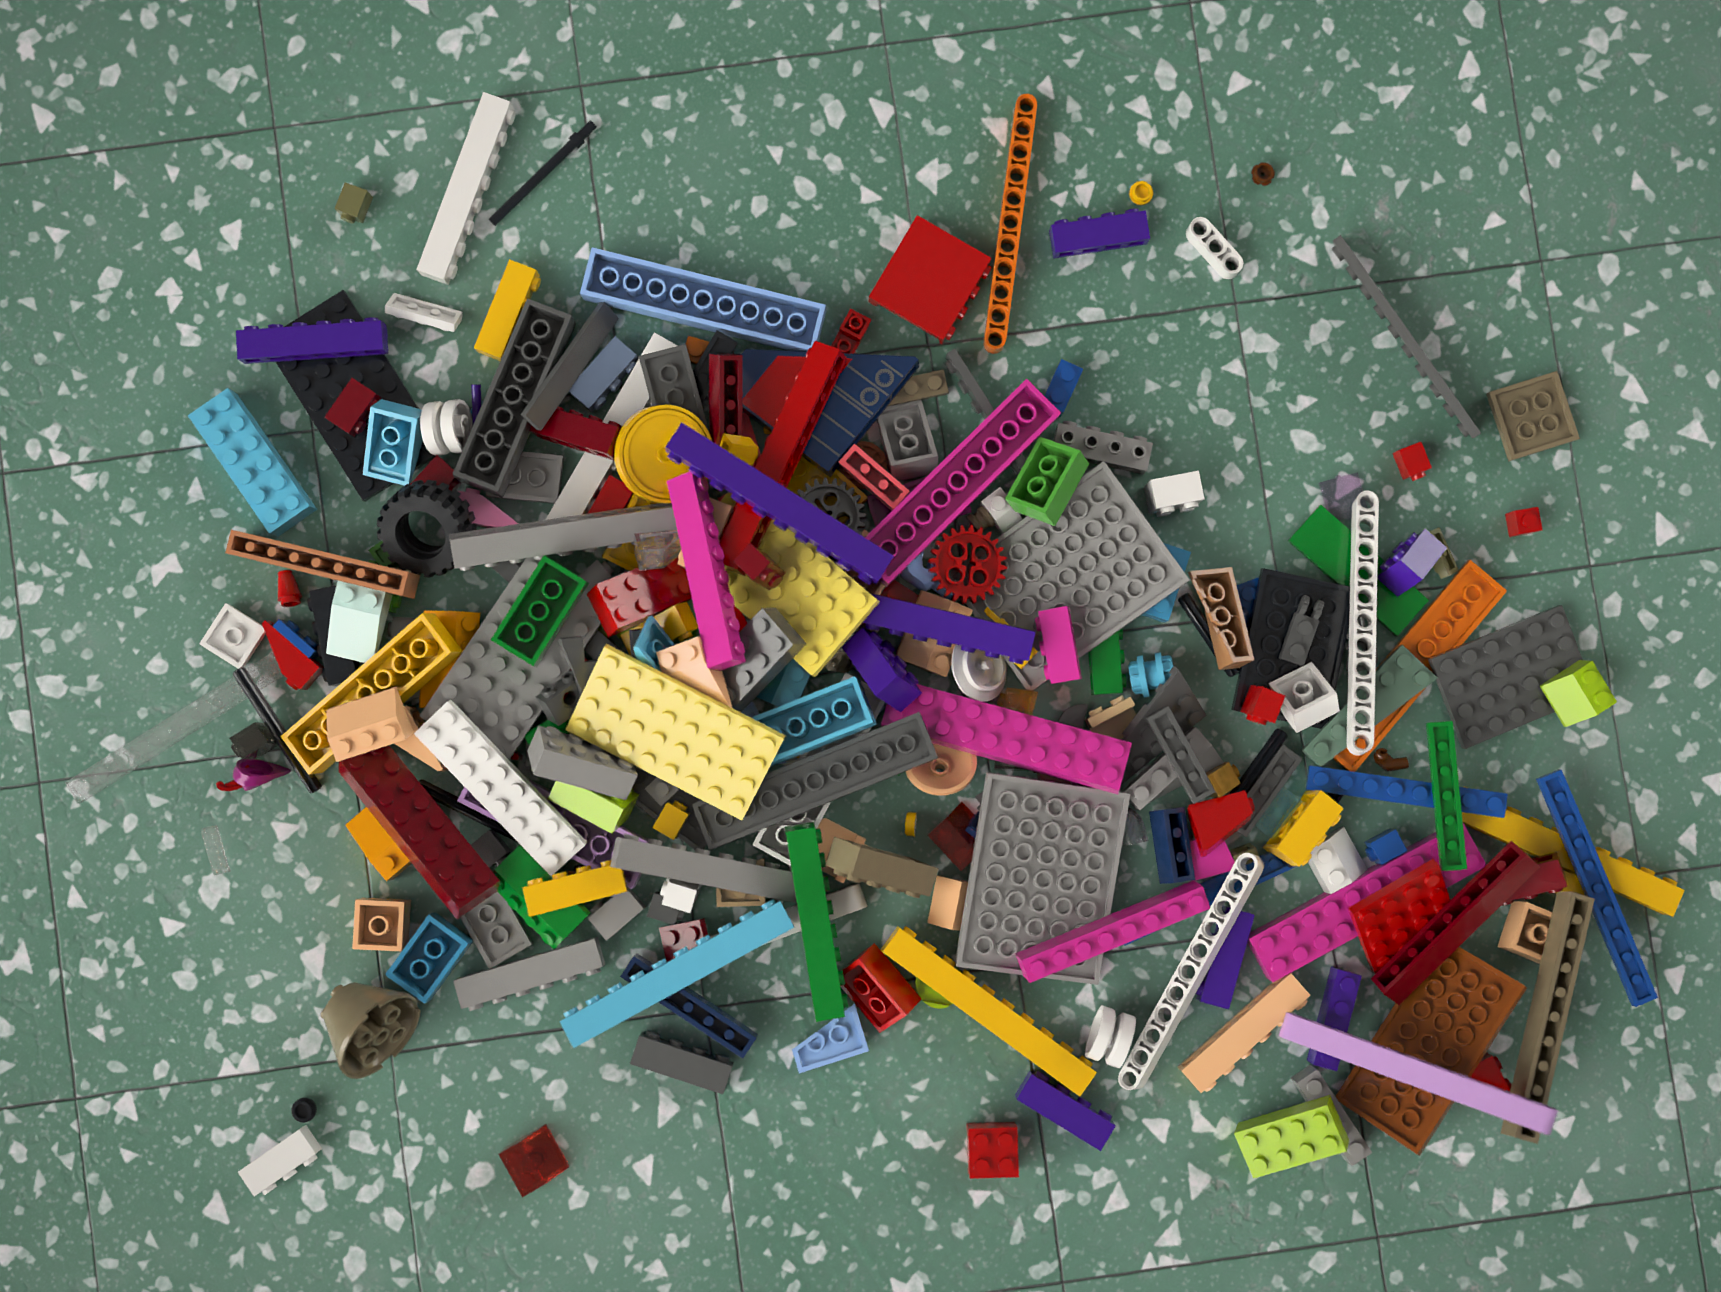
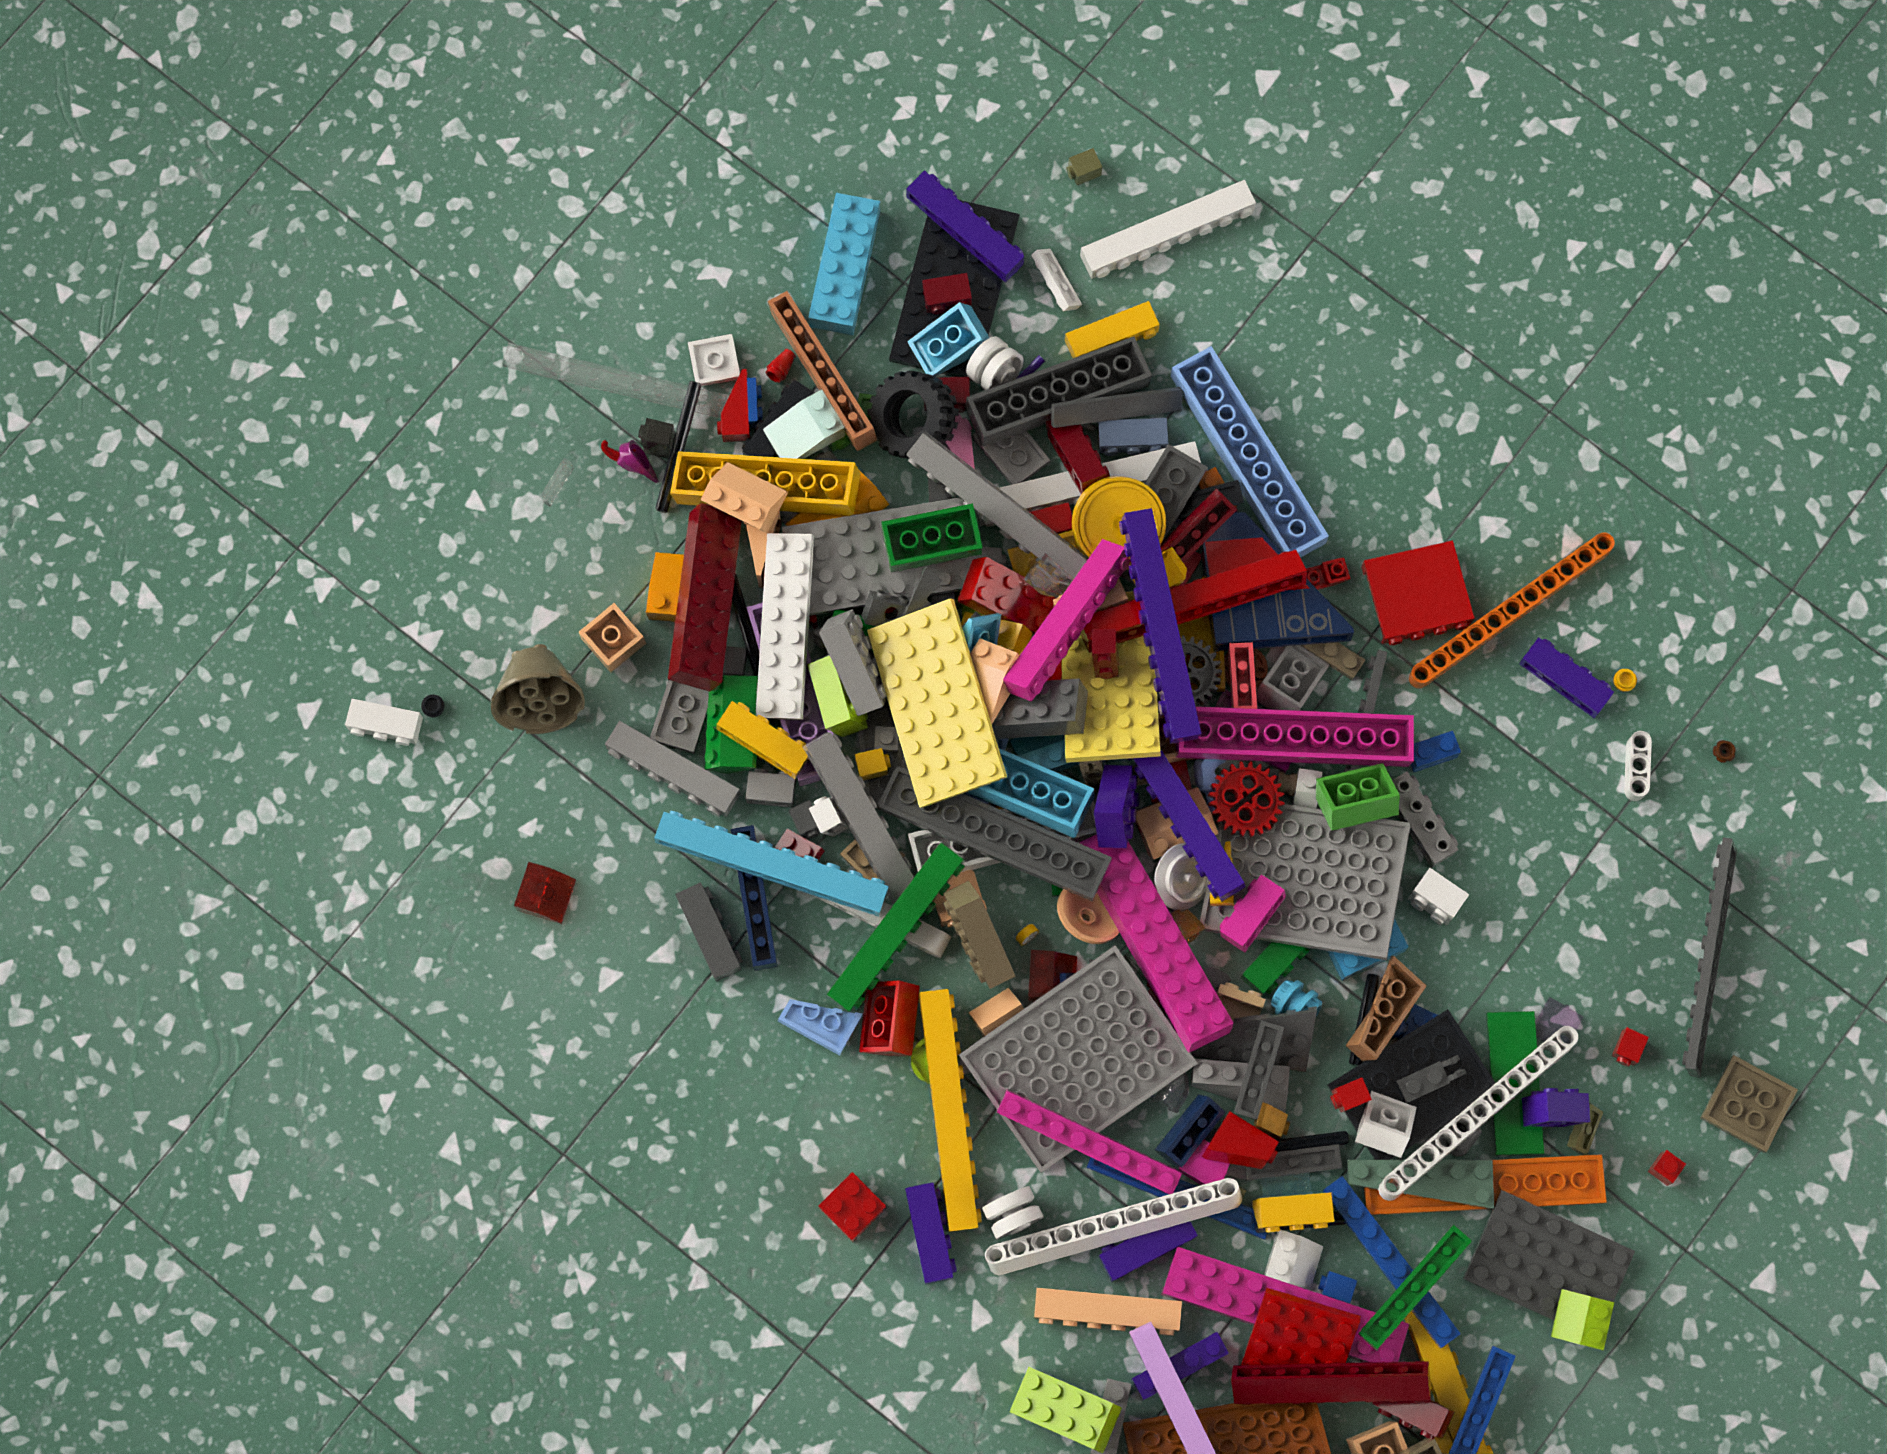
camera: 50 degrees right, 10 degrees down
dark azure brick [385,912,473,1004] -> none
black bar [488,120,597,226] -> none
reddish brown arm [1373,748,1409,771] -> none

